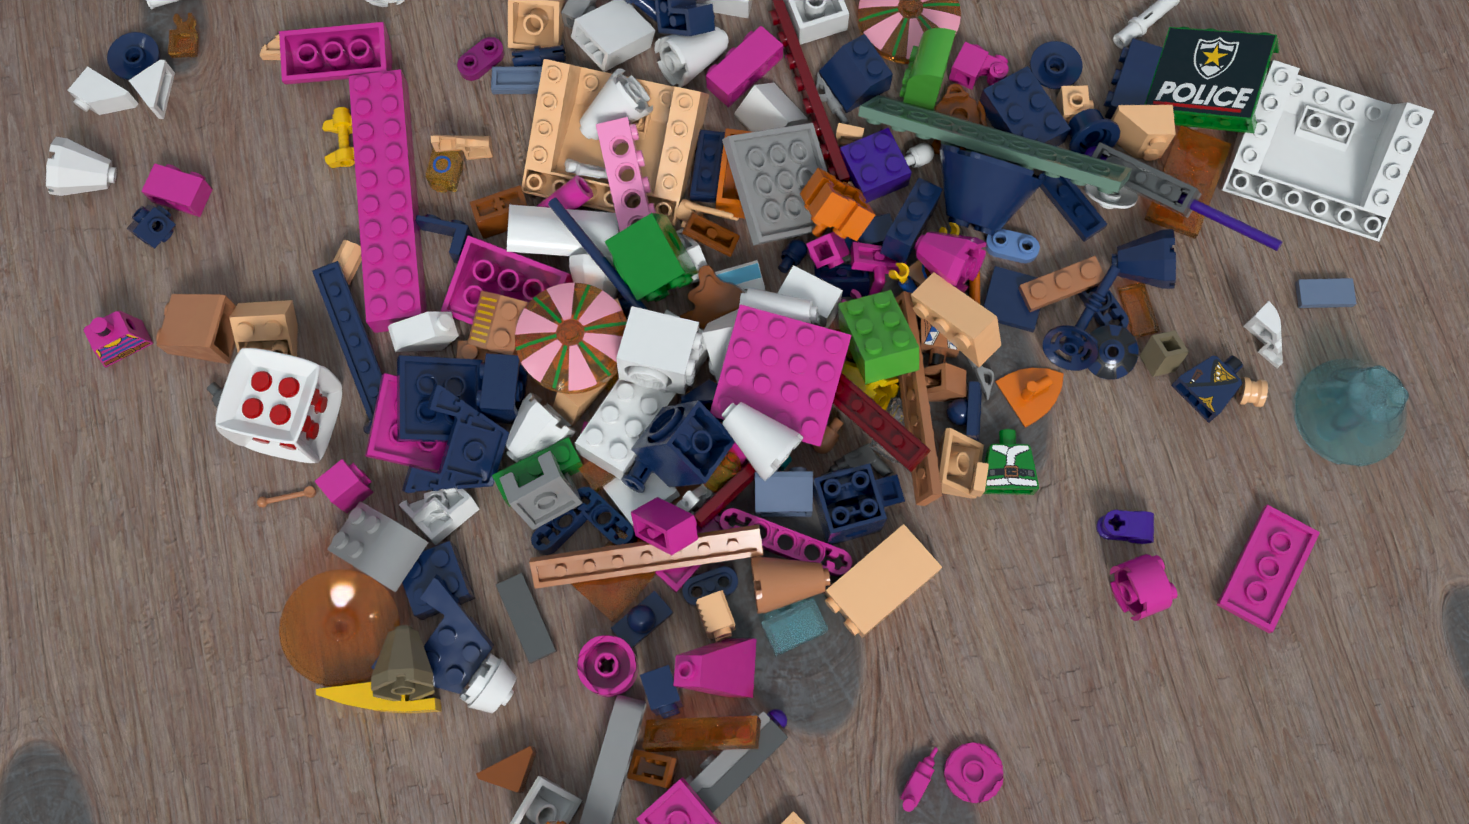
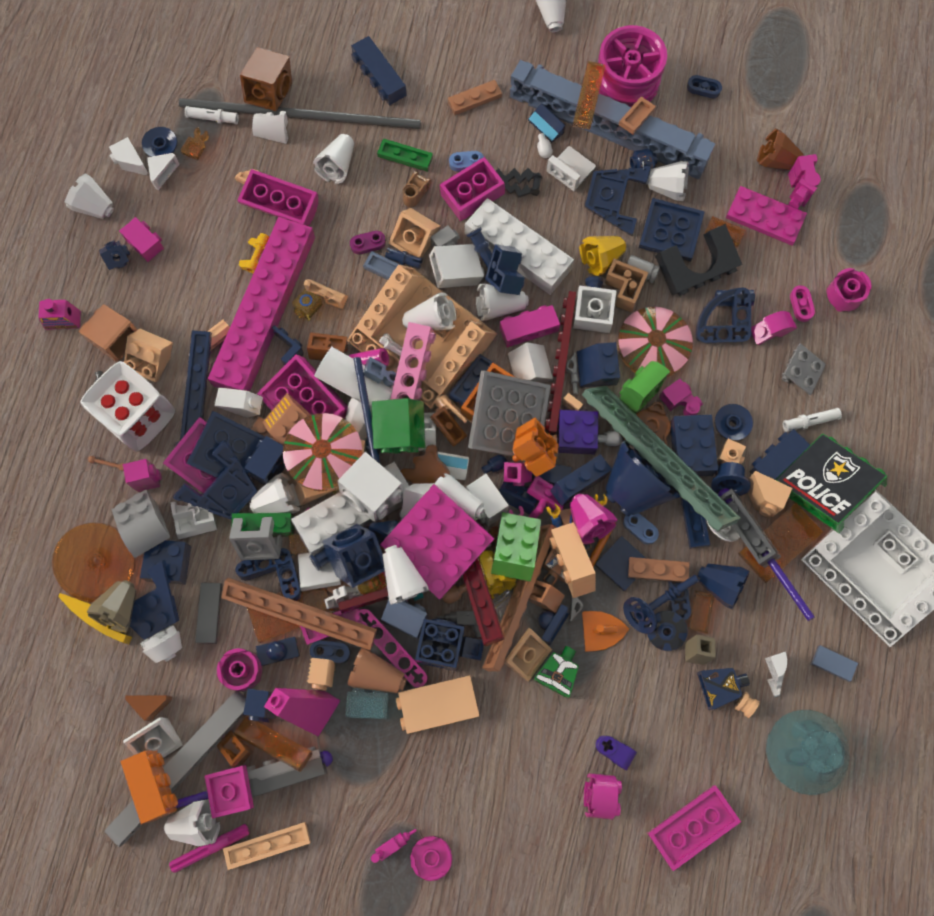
camera: 25 degrees right, 0 degrees up
dark pink brick [631,497,698,556] -> none
light nougat tile [970,462,989,497] -> none
none -> sand blue plate [363,357,396,387]

